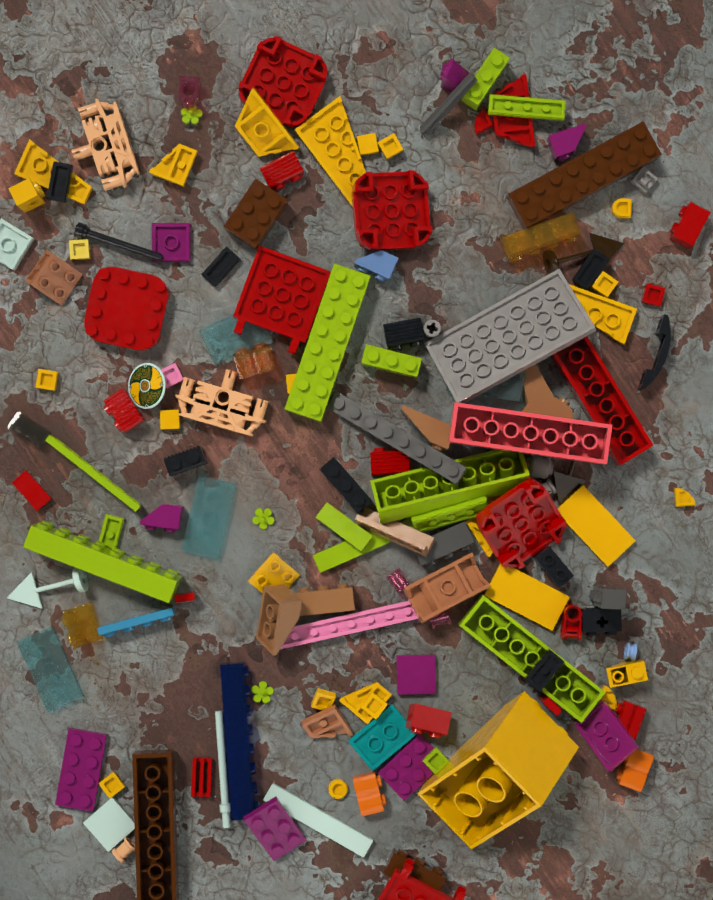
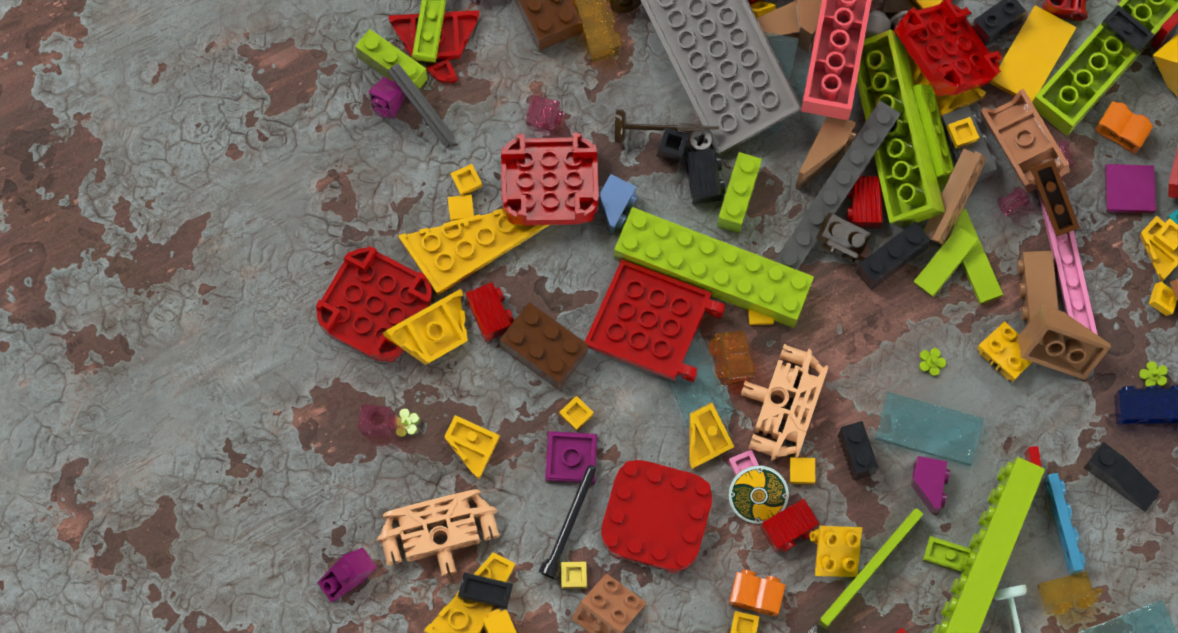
camera: 90 degrees left, 15 degrees down
black tile [201,246,241,288] -> none
none -> magenta slope [317,547,377,602]
none -> clear pink brick [526,95,564,132]
none -> yellow tile [559,396,594,432]
none -> dark brown piece [615,109,719,143]
none -> black brick [656,127,688,163]
none -> yellow wing [689,402,734,469]
none -> orange brick [728,570,785,617]
none -> yellow plate [750,0,776,18]
none -> yellow hinge [810,526,863,577]
none -> dark brown bracket [816,212,872,263]
none -> yellow tile [947,117,979,149]
none -> reddish brown brick [1029,157,1080,237]
none -> black slope [1084,442,1160,512]
none -> orange brick [1095,101,1154,154]

